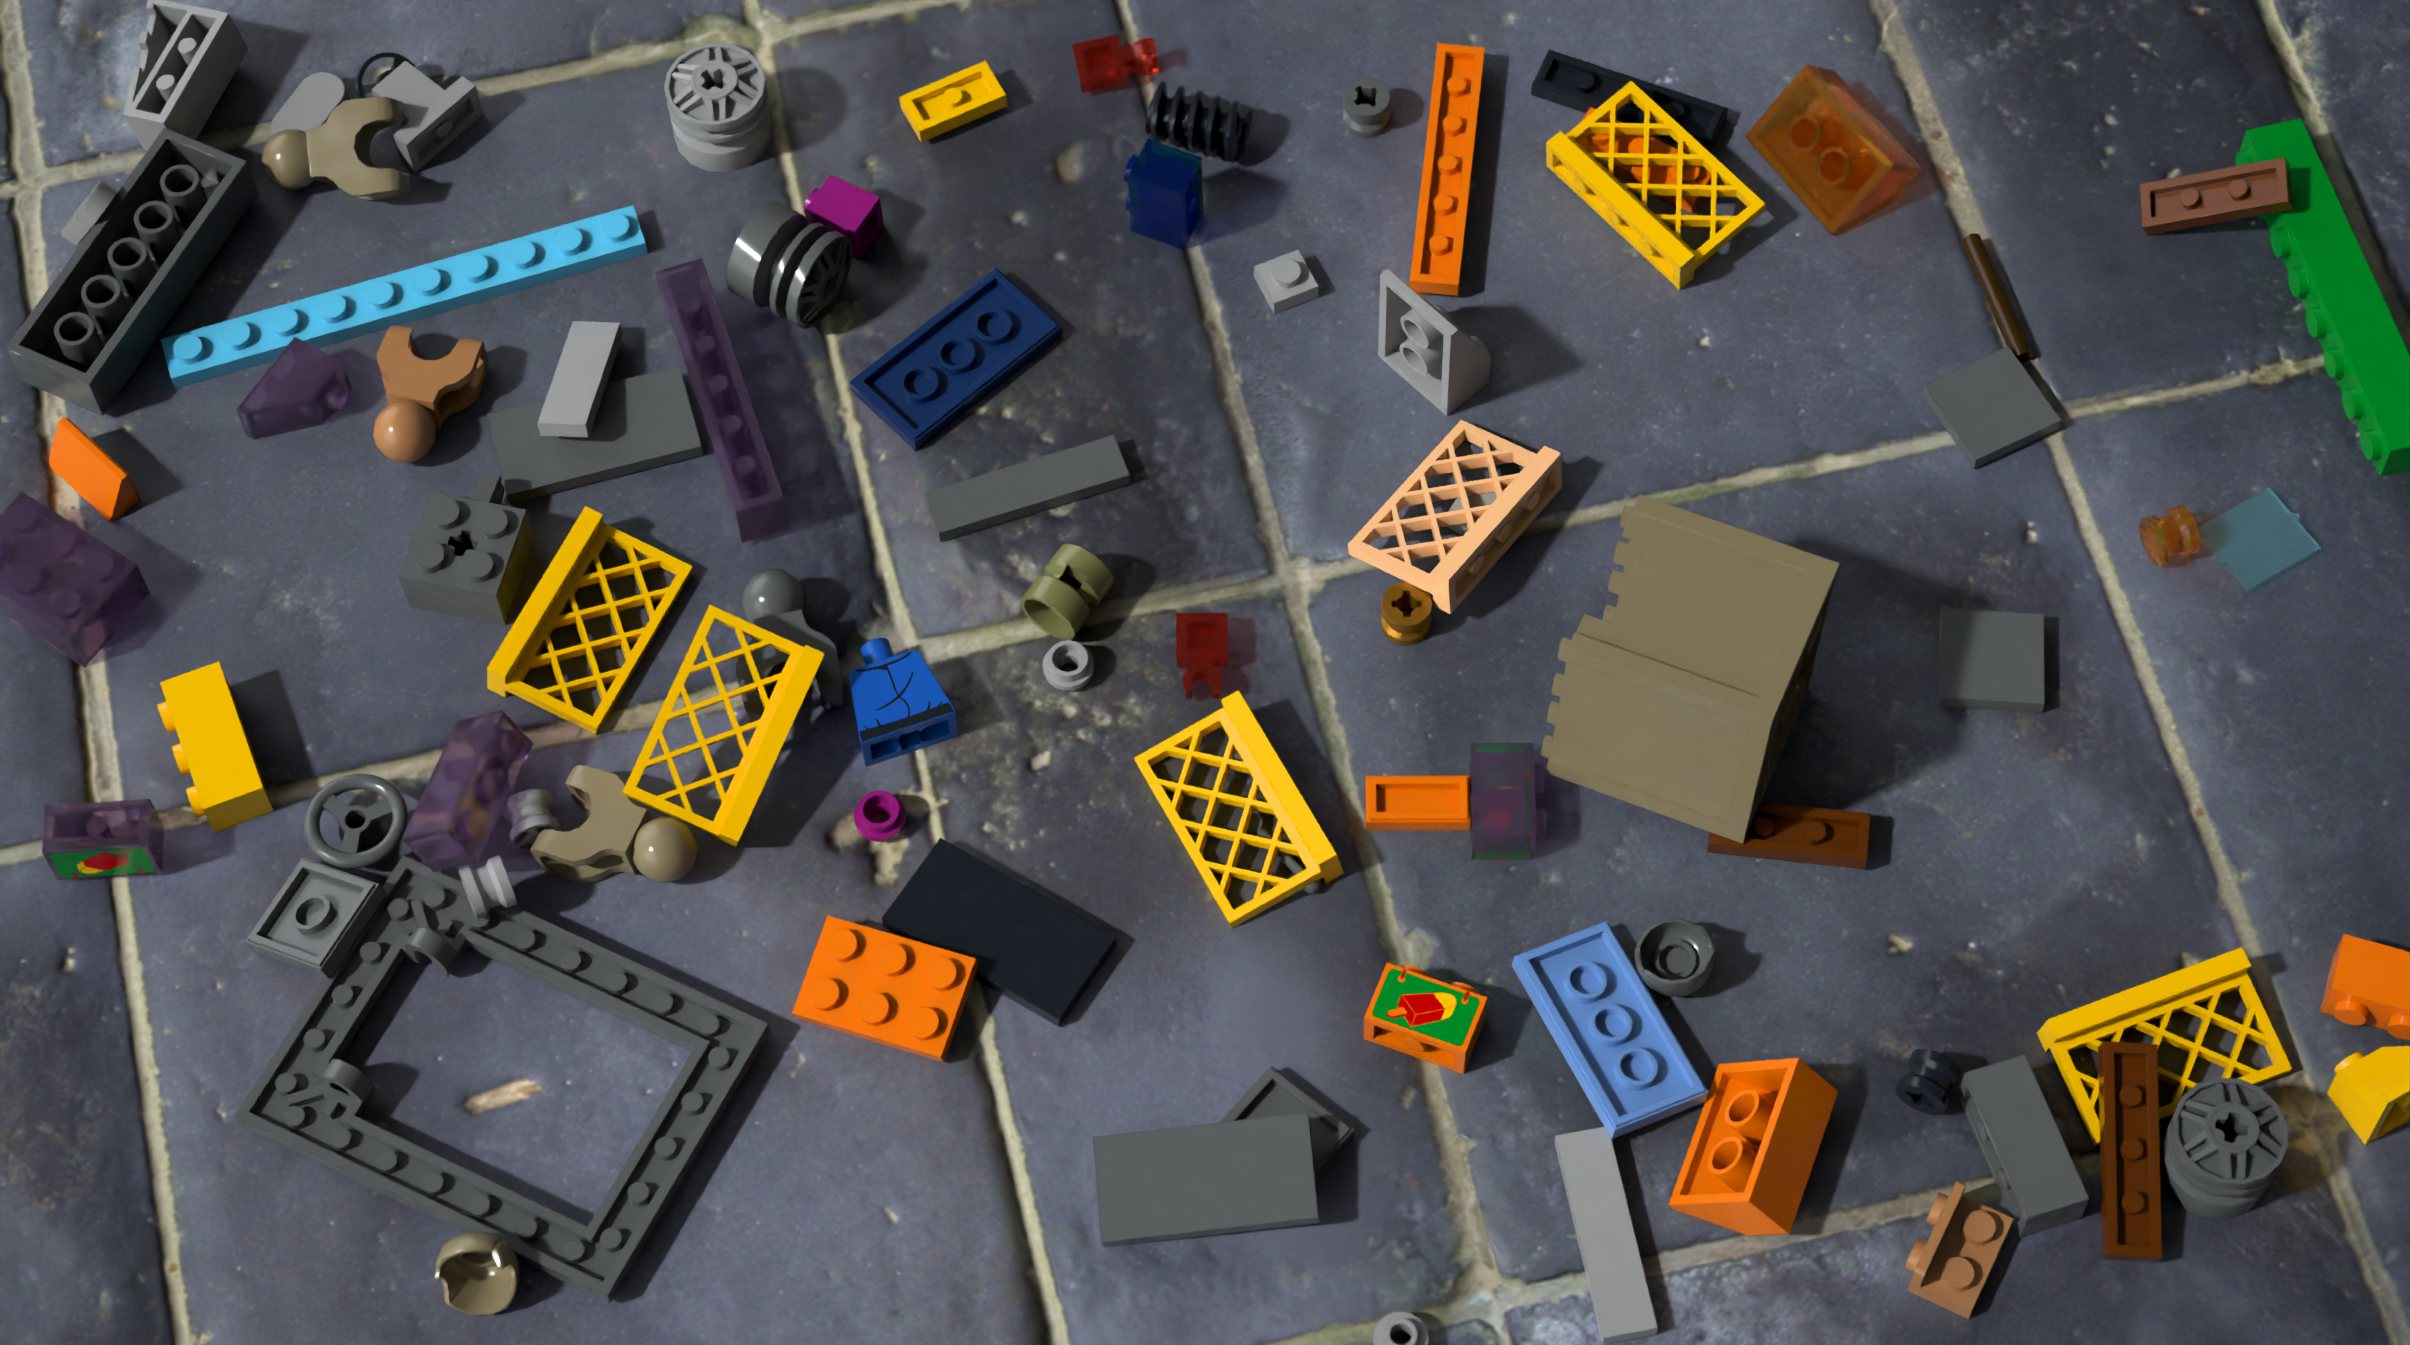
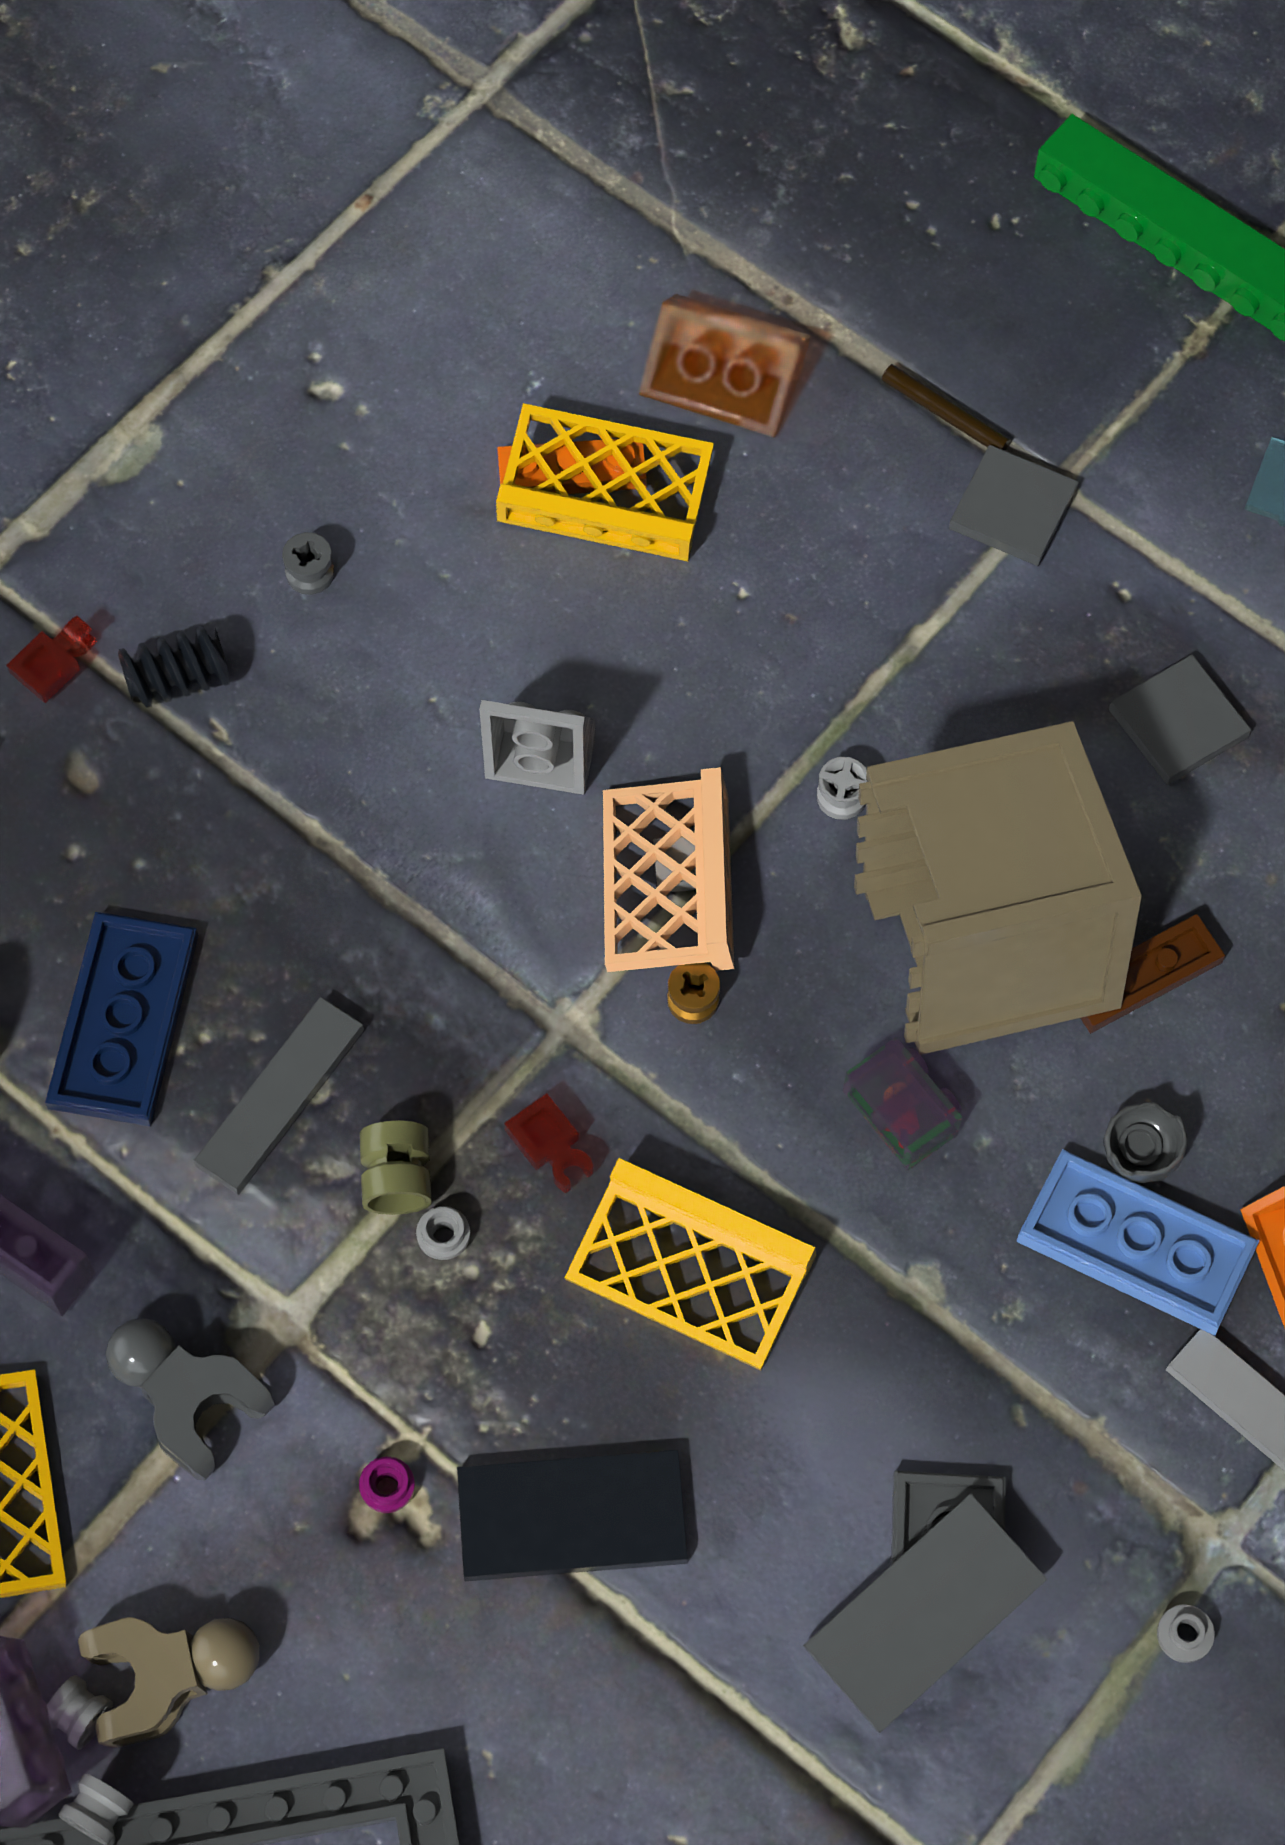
camera: 40 degrees left, 5 degrees up
yellow fence [622,605,825,848] -> none
orange plate [792,915,979,1063] -> none
blue torso [849,638,959,767] -> none
clear blue brick [1124,139,1204,250] -> none
dark grey hinge [1246,814,1322,894] -> none
light grey plate [1254,250,1319,314] -> none
brick [1364,962,1488,1074] -> none
orange tile [1365,776,1471,830] -> none
orange plate [1409,43,1485,296] -> none
black tile [1531,50,1728,153] -> none
clear orange wheel [2139,505,2201,566] -> none
reddish brown plate [2140,157,2293,236] -> none

